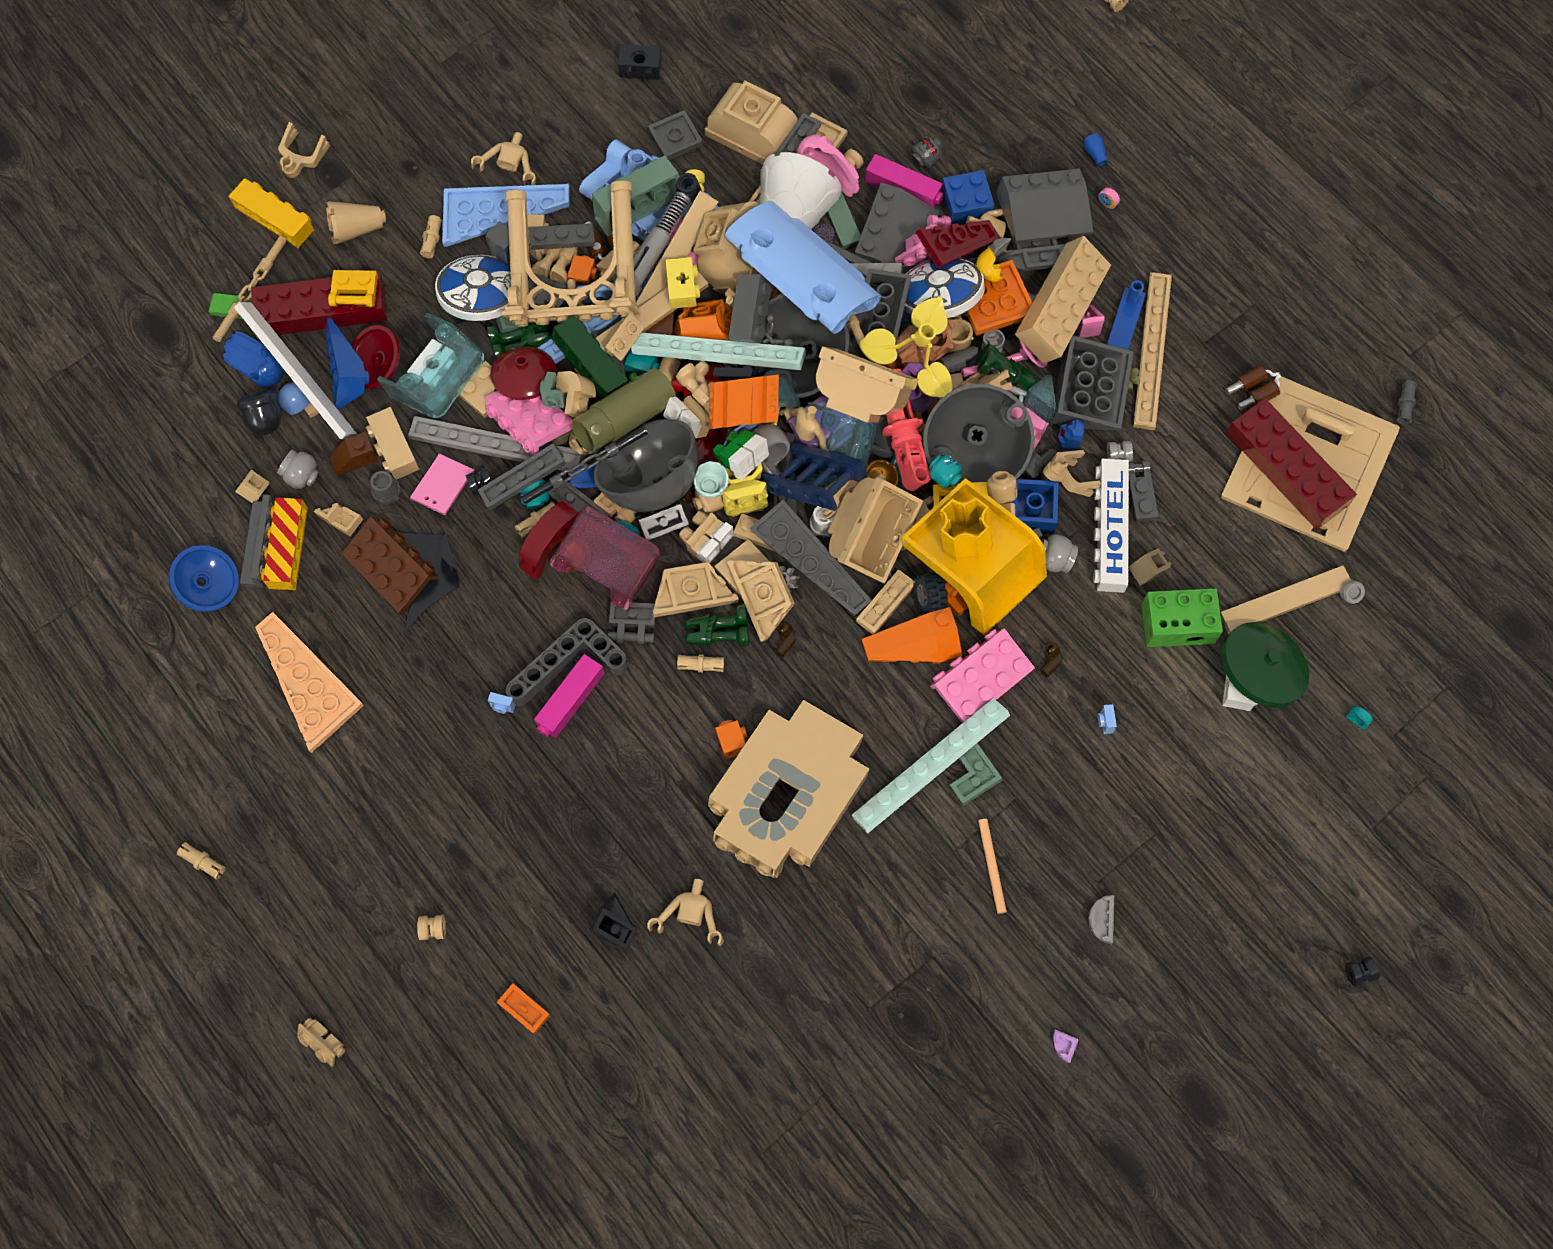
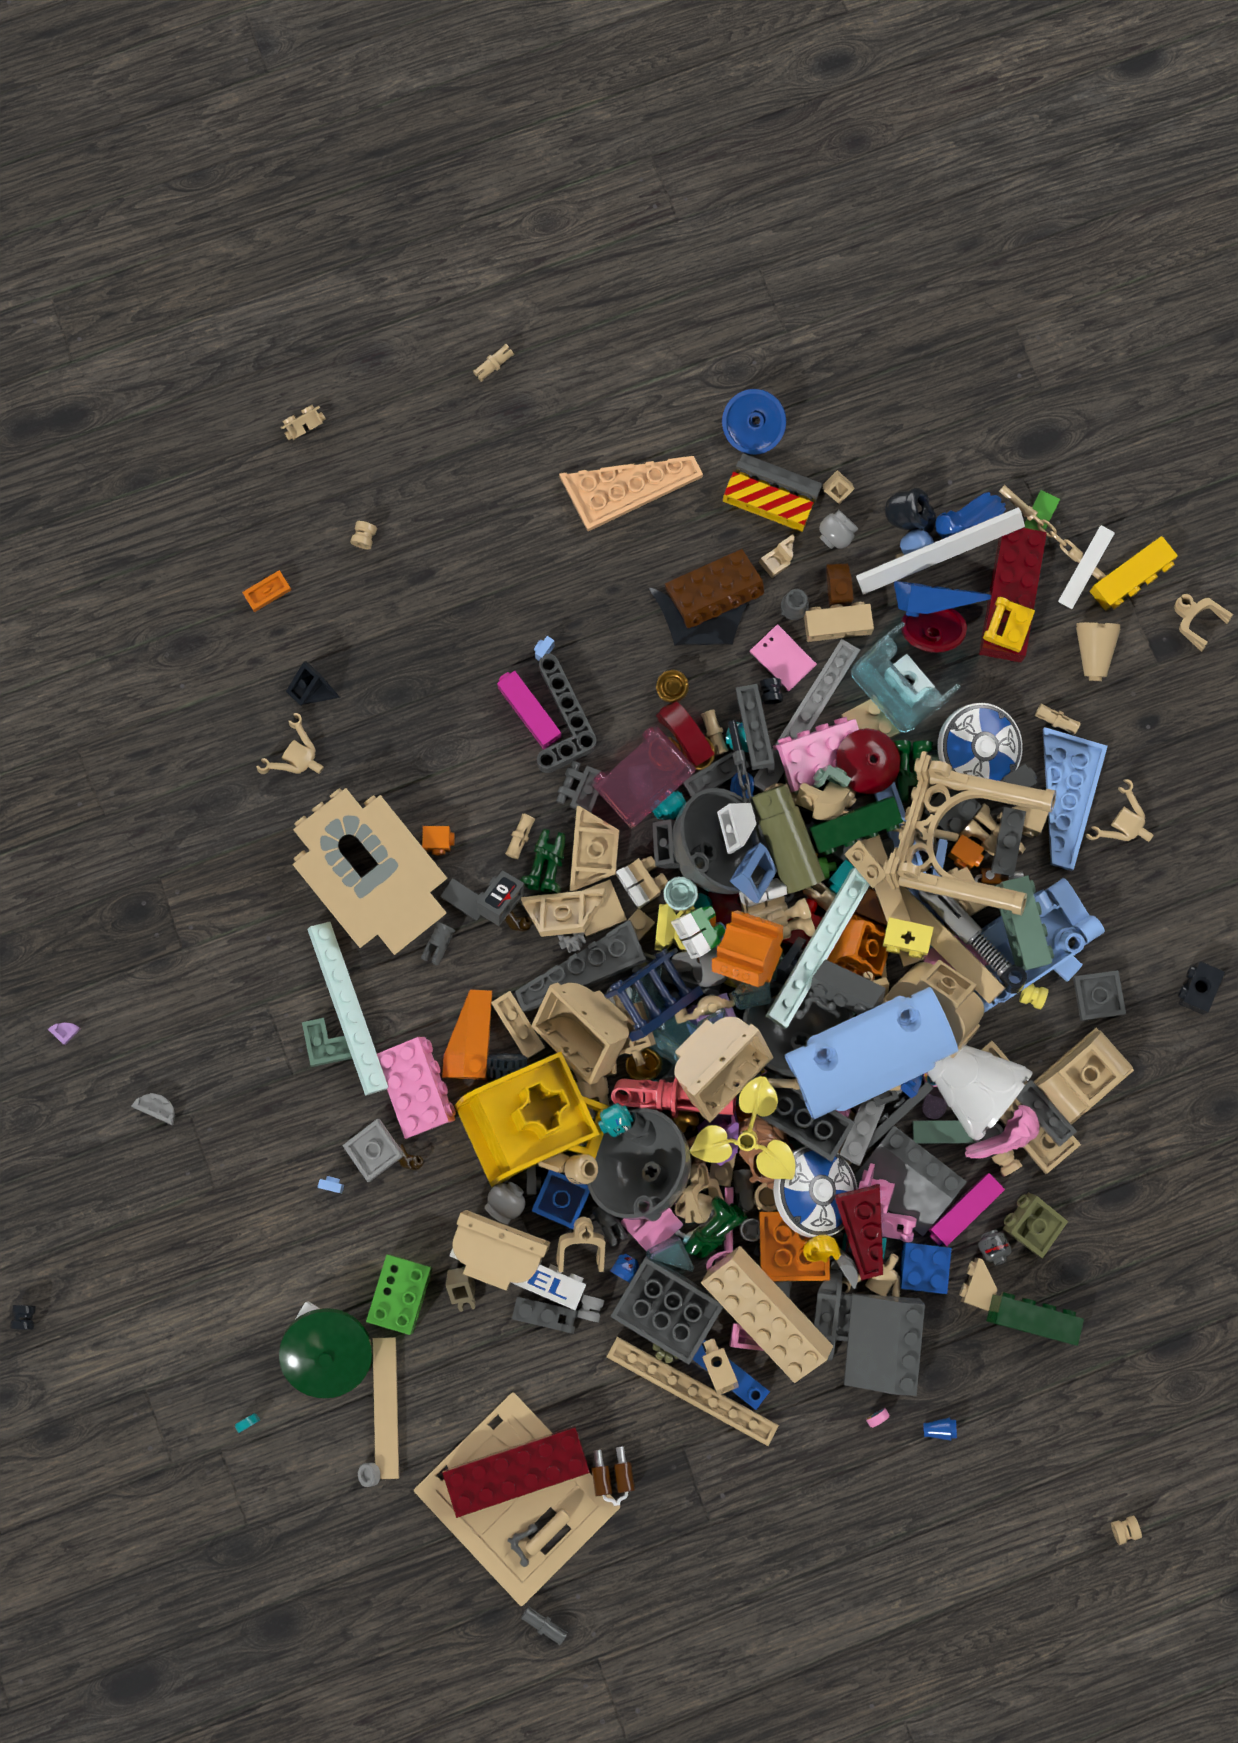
camera: 105 degrees right, 10 degrees up
light nougat bar [978,819,1007,914] -> none
none -> light grey plate [342,1119,405,1182]
none -> dark grey hinge [421,922,456,966]
none -> dark grey tile [440,878,481,922]
none -> tan container [453,1210,551,1290]
none -> dark grey brick [476,870,524,926]
none -> dark grey piece [508,1524,538,1567]
none -> pearl gold hair [656,670,689,703]
none -> tan torso [702,1339,739,1396]
none -> white slope [717,803,756,854]
none -> medium blue tile [730,843,777,903]
none -> tan slope [959,1258,997,1311]
none -> dark green brick [986,1292,1084,1346]
none -> olive plate [1003,1192,1068,1258]
none -> white sticker [1058,525,1114,609]

